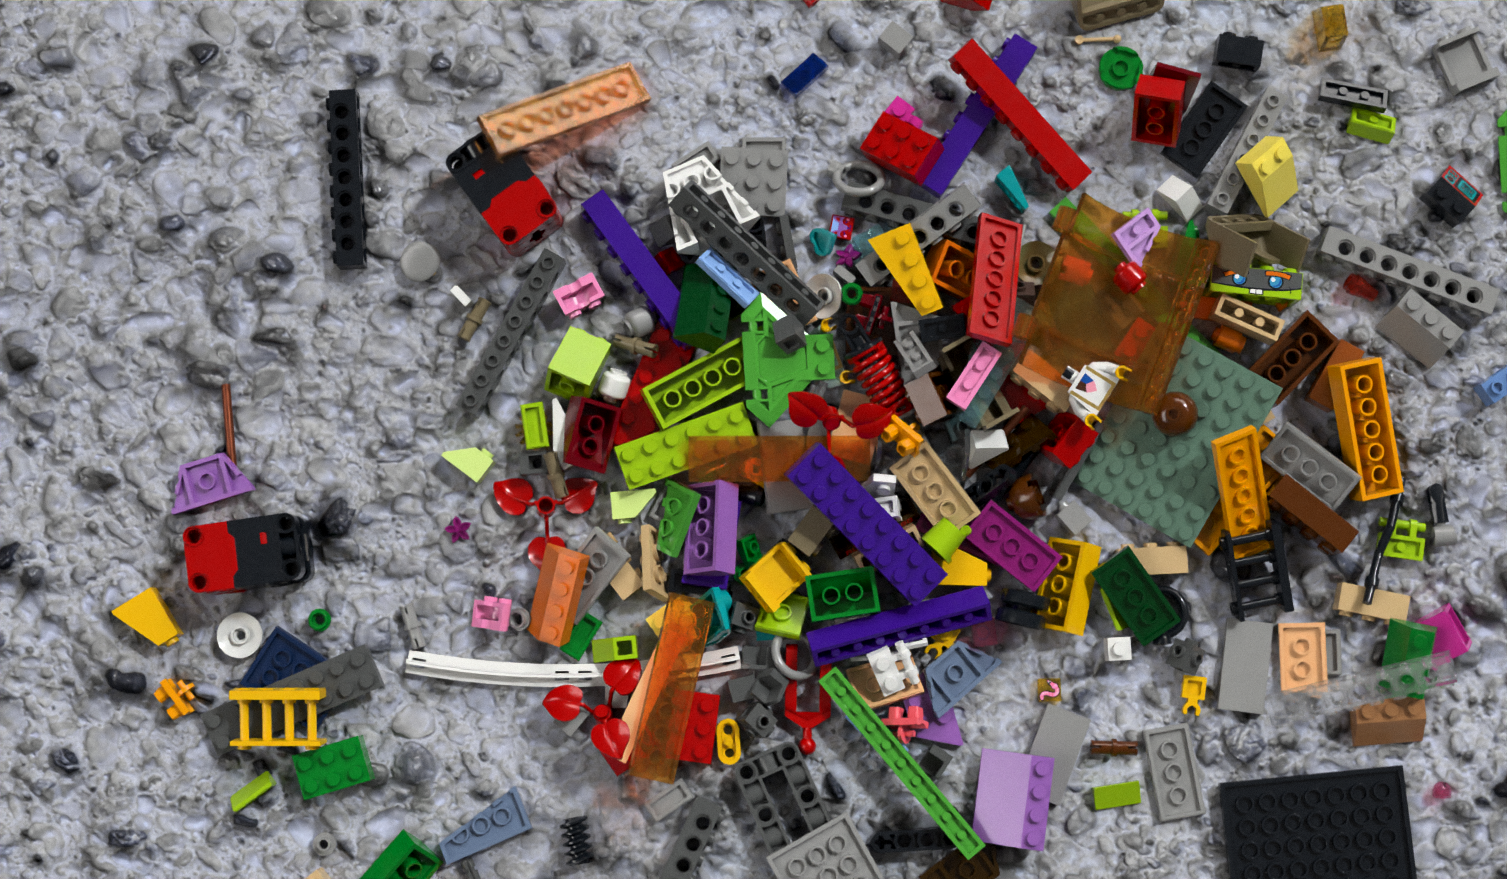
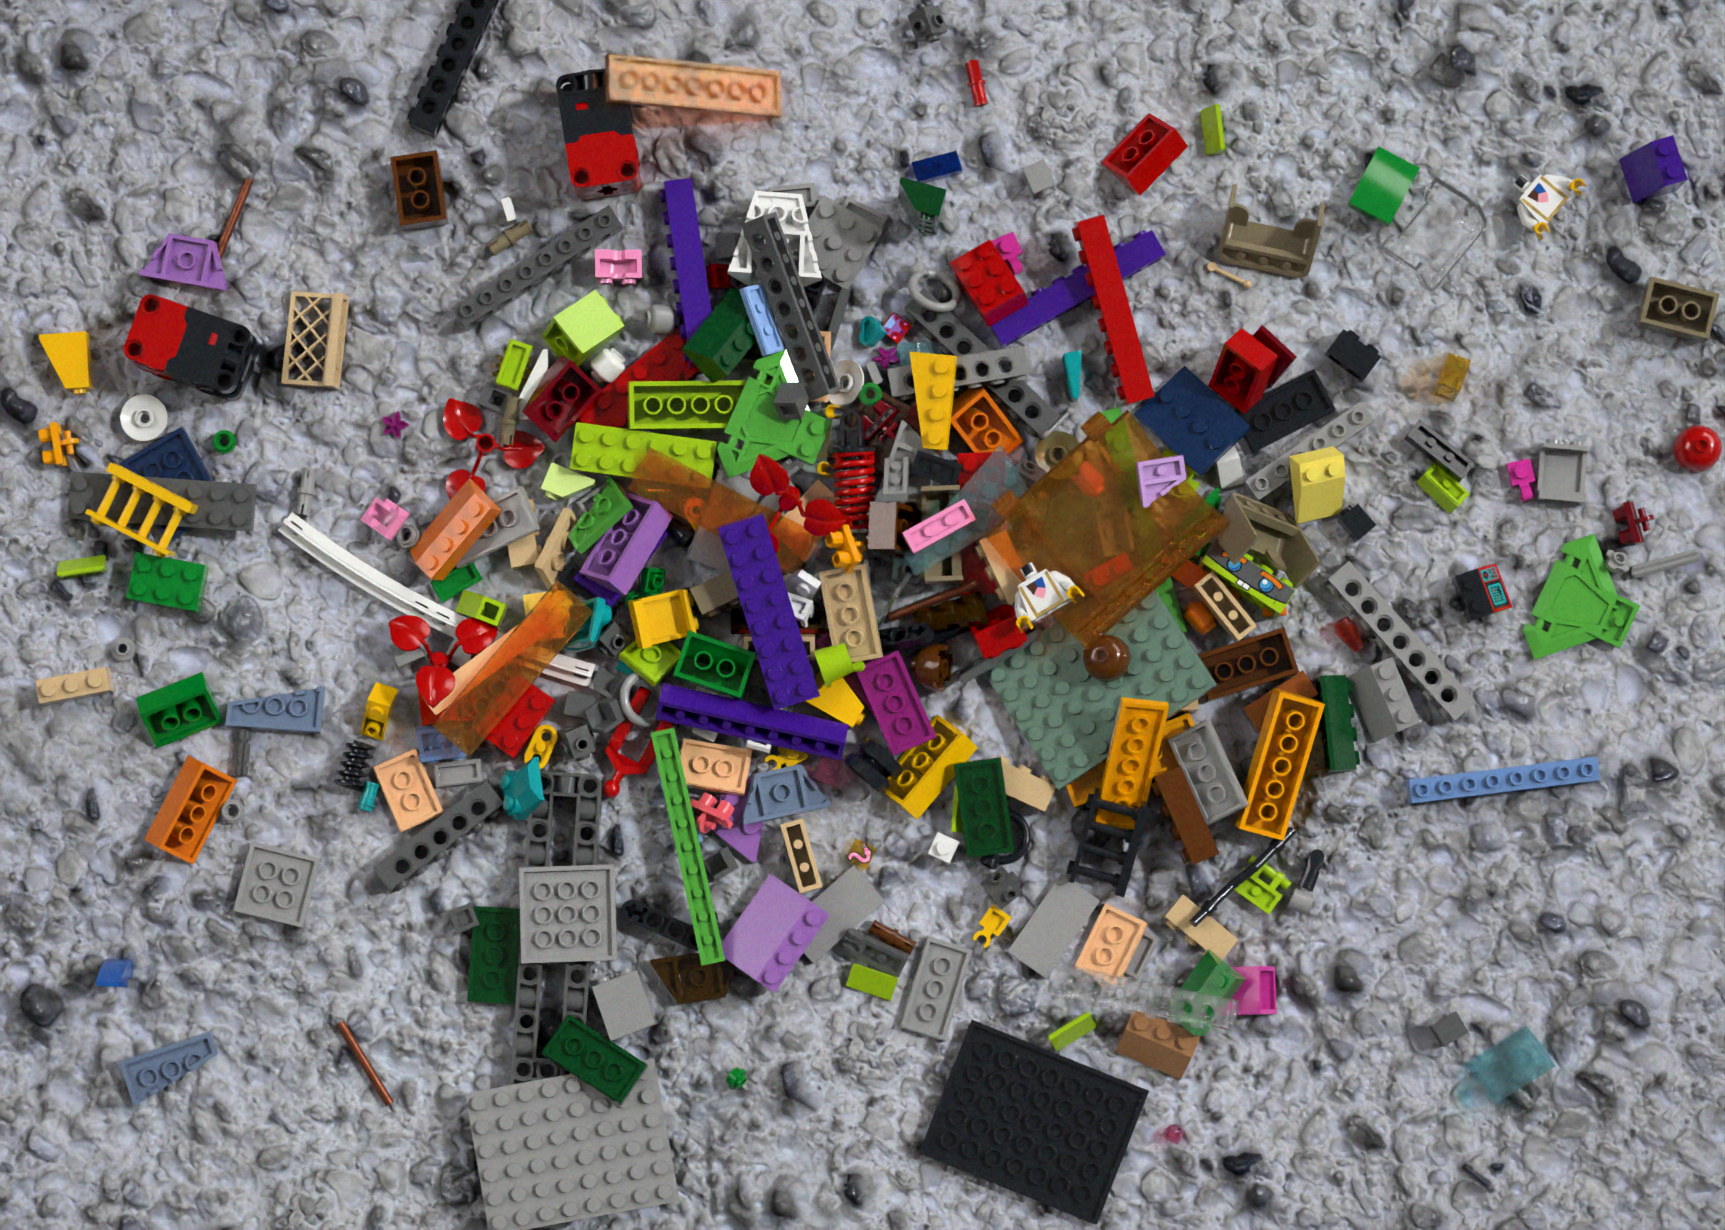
camera: 20 degrees right, 0 degrees up
light grey piece [400,241,441,282] -> none
yellowish green slope [441,447,496,484] -> none
dark tan pin [613,333,659,358] -> none
white plate [866,640,920,697] -> none
white slope [964,429,1009,469] -> none
red plate [966,212,1023,348] -> none
light grey brick [1055,500,1092,537] -> none
green tile [1098,46,1143,91] -> none
red head [1112,261,1147,295] -> none
none -> tan fence [281,291,350,390]
none -> teal pin [357,781,379,812]
none -> yellow slope [360,682,398,741]
none -> light nougat tile [372,748,444,833]
none -> reddish brown brick [390,150,449,231]
none -> medium blue bracket [416,721,467,764]
none -> teal slope [500,757,545,821]
none -> tan brick [780,818,823,894]
none -> dark grey hinge [840,928,909,978]
none -> dark green slope [898,177,946,236]
none -> lime slope [1047,1012,1096,1051]
none -> dark blue plate [1134,366,1251,478]
none -> dark green slope [1315,675,1360,774]
none -> black brick [1337,504,1376,542]
none -> dark pink plate [1506,458,1535,502]

